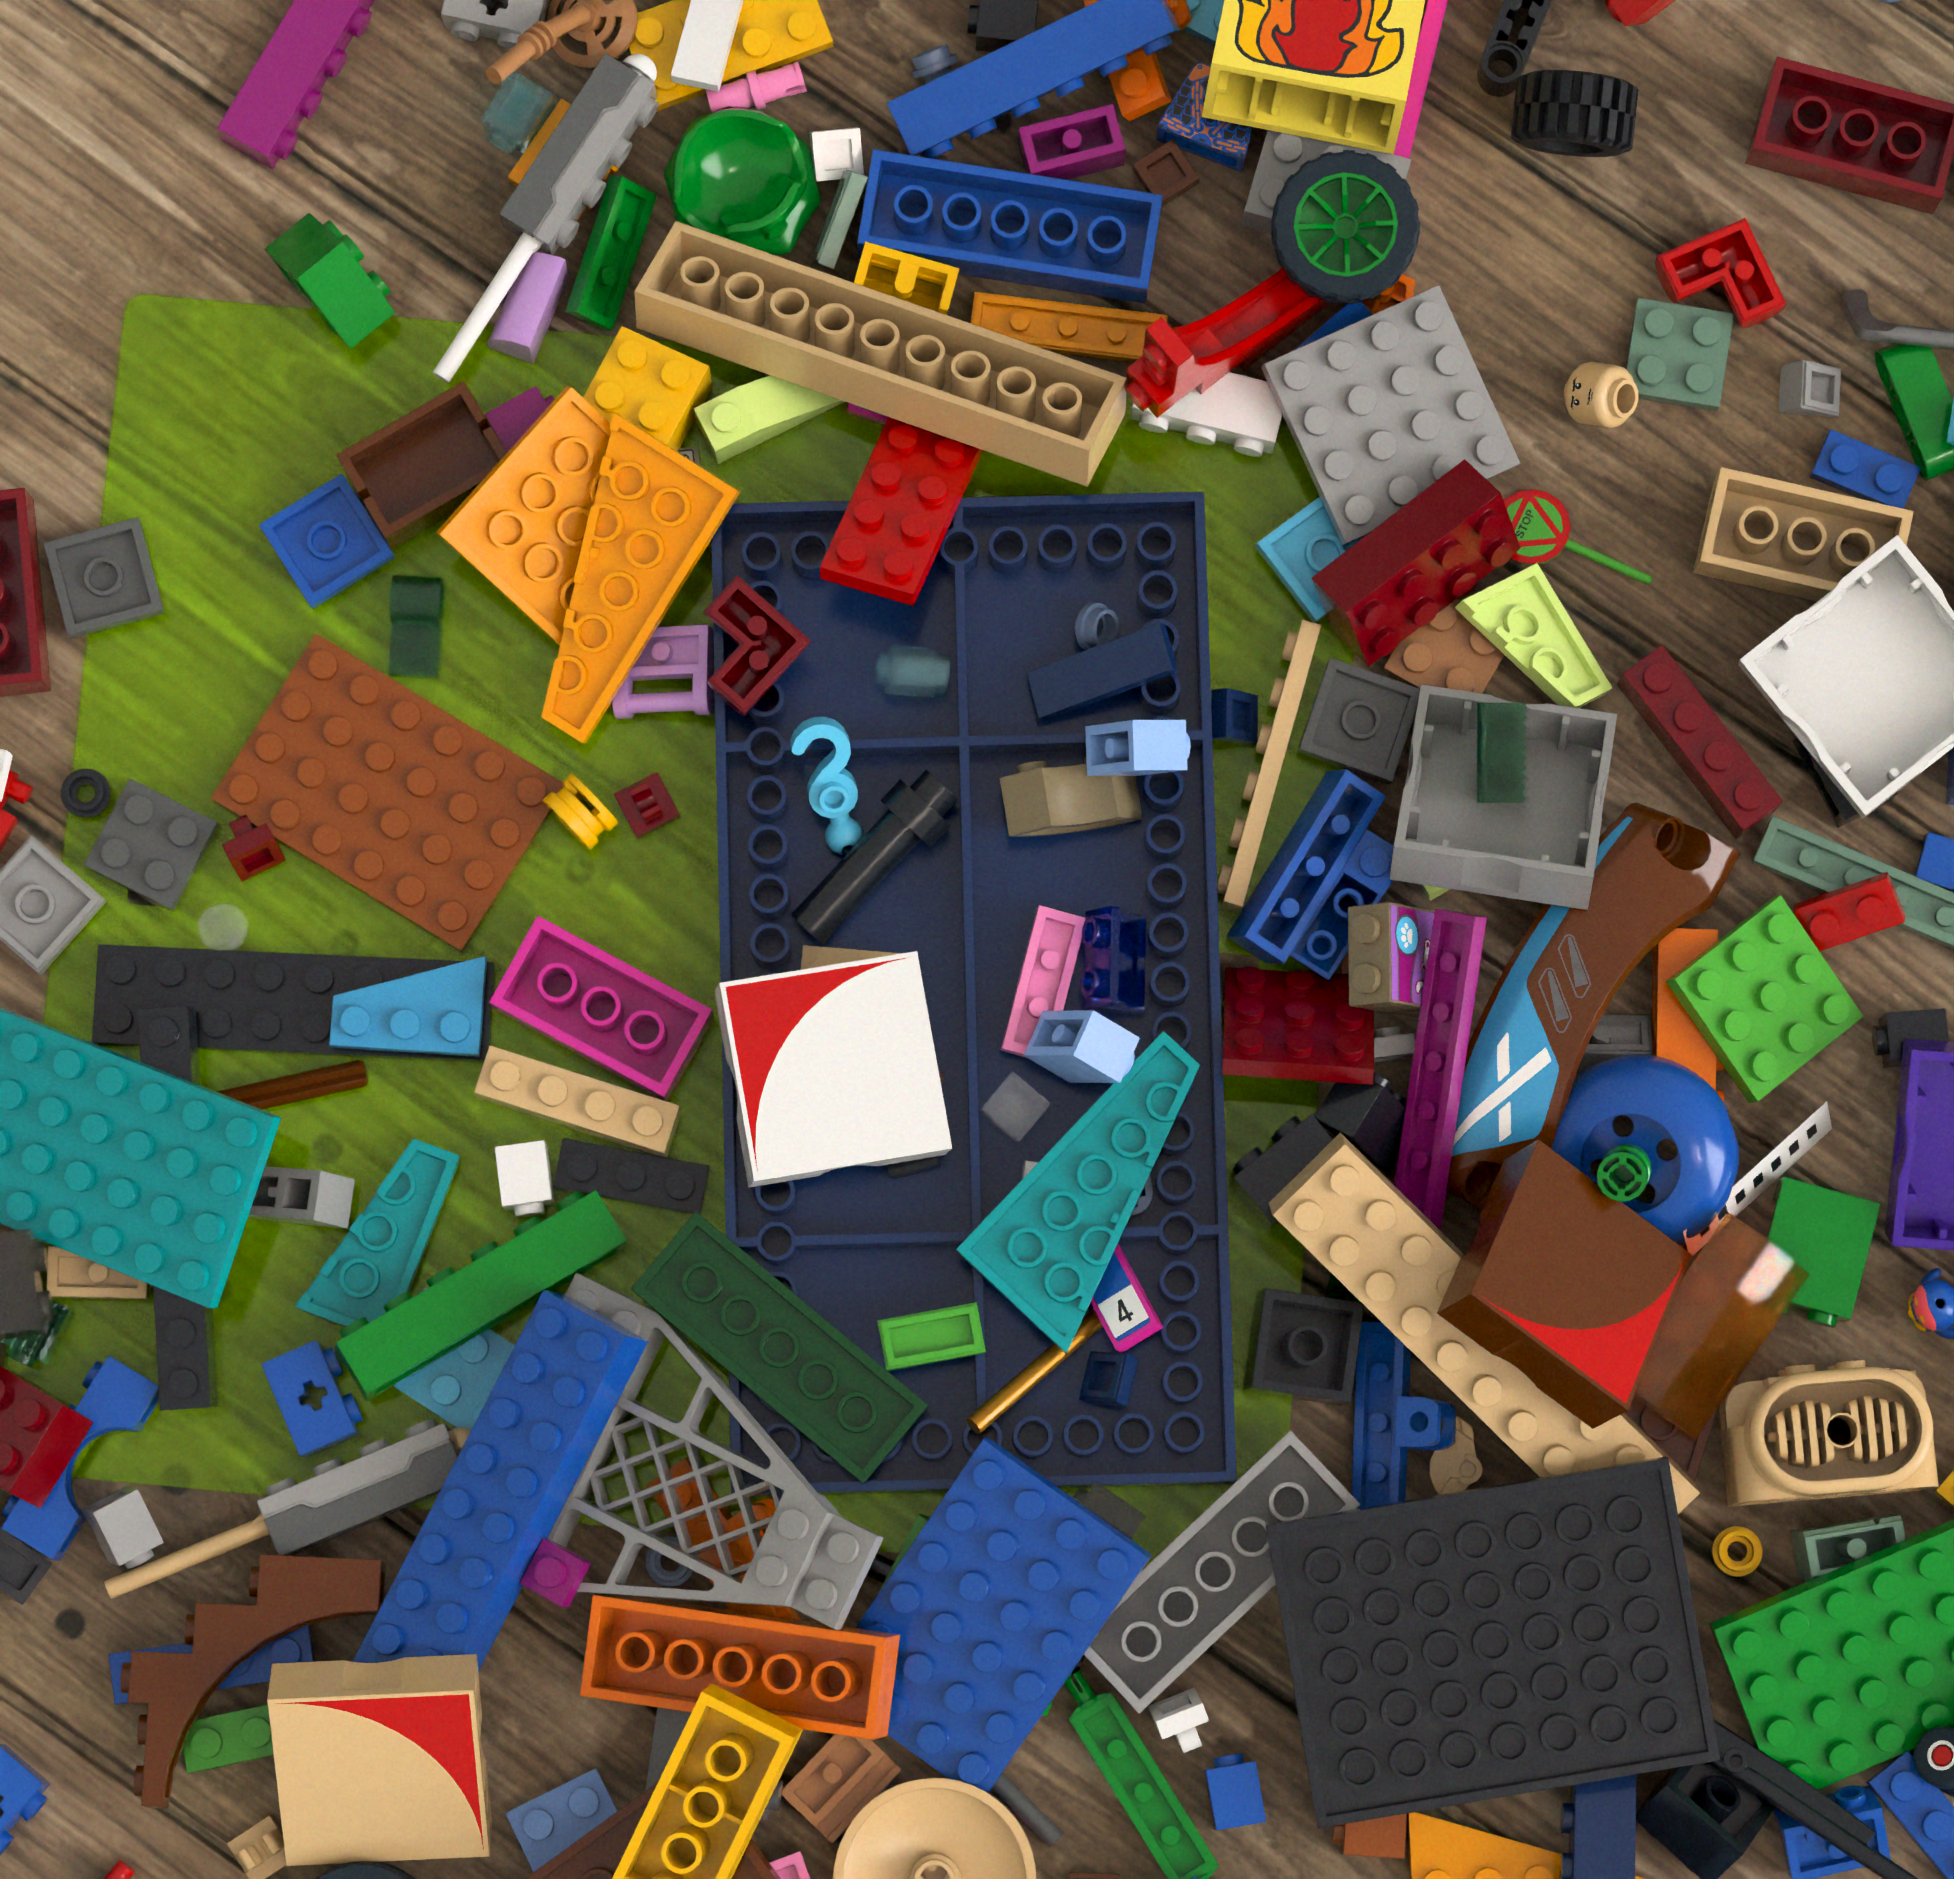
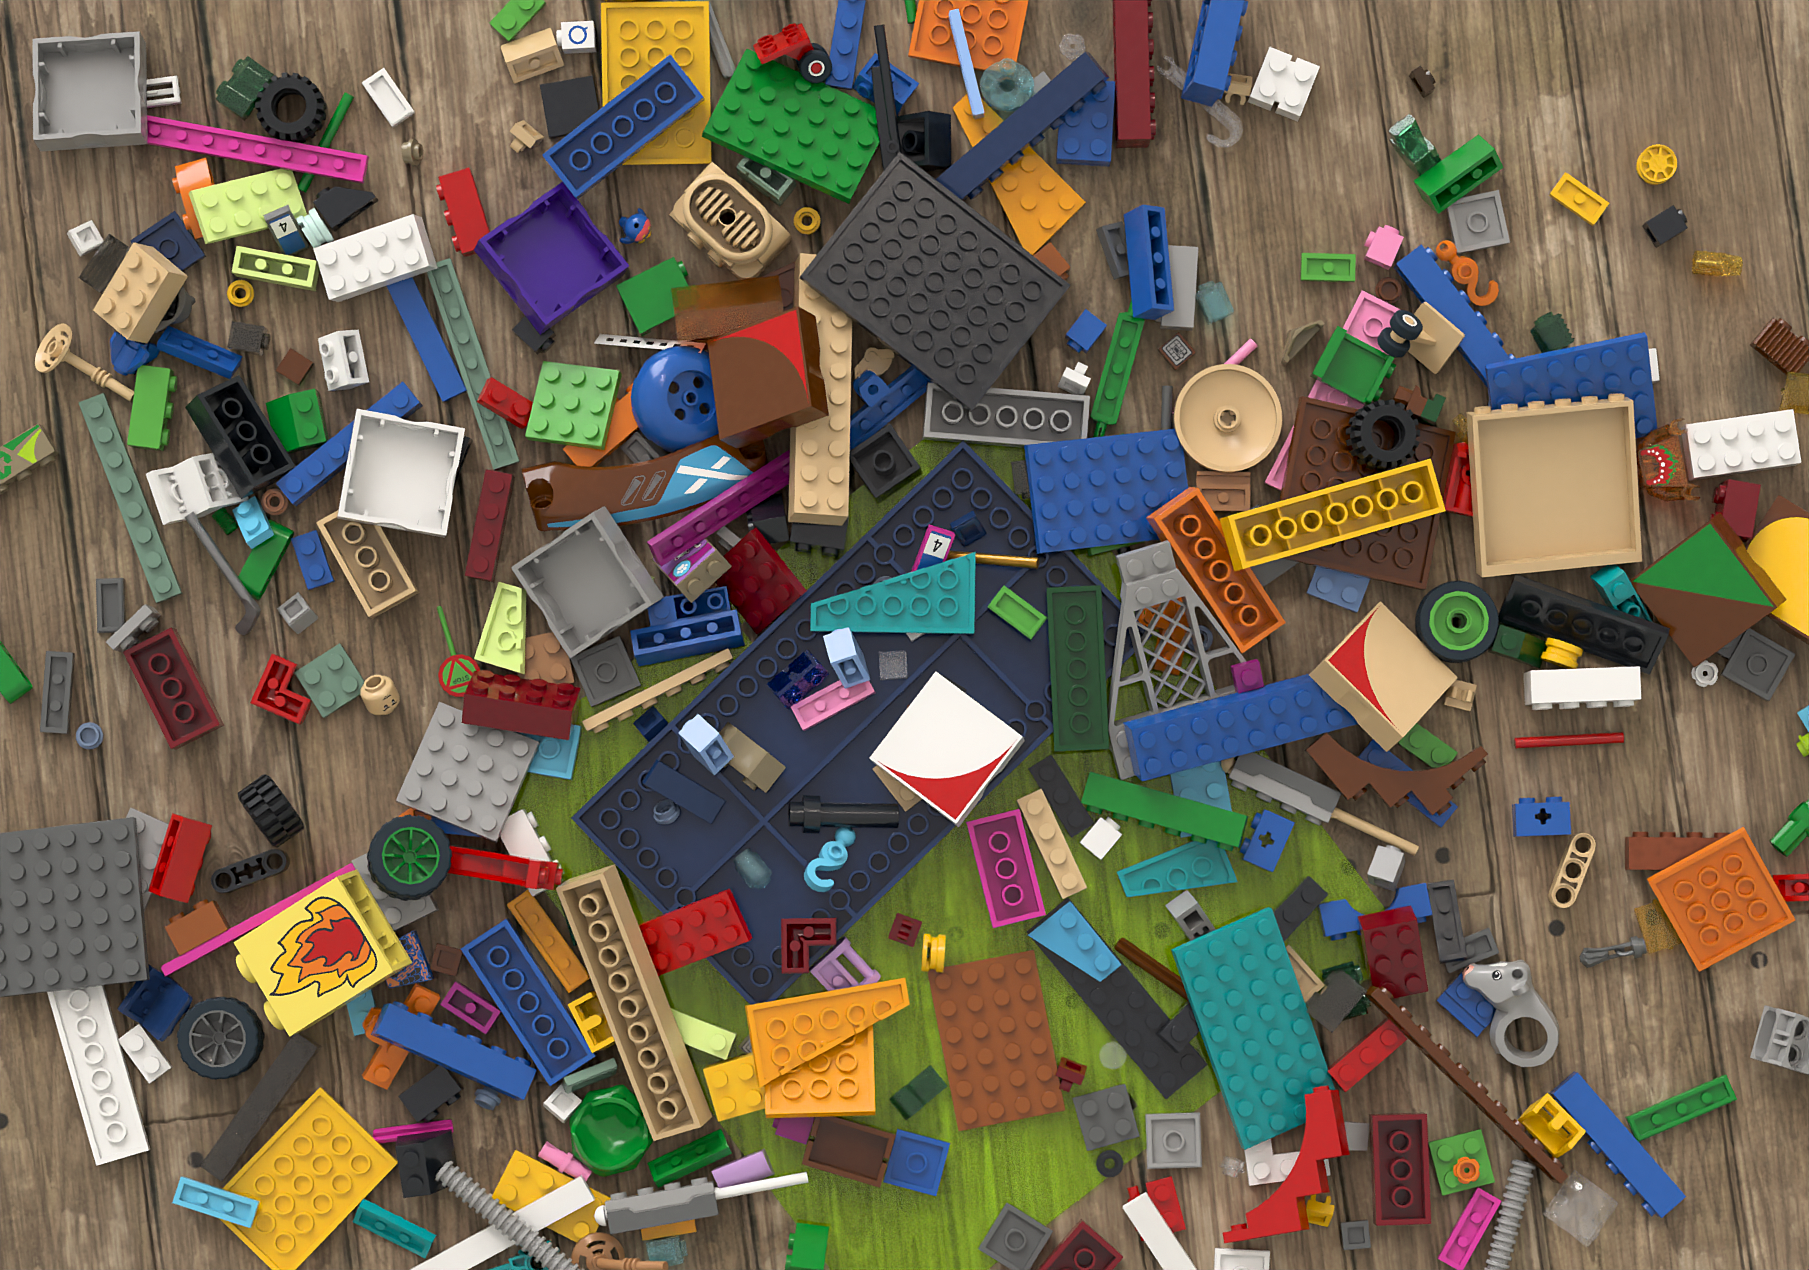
camera: 130 degrees left, 5 degrees up
clear green brick [1477,703,1530,803] -> none
green wheel [1597,1144,1652,1202] -> none

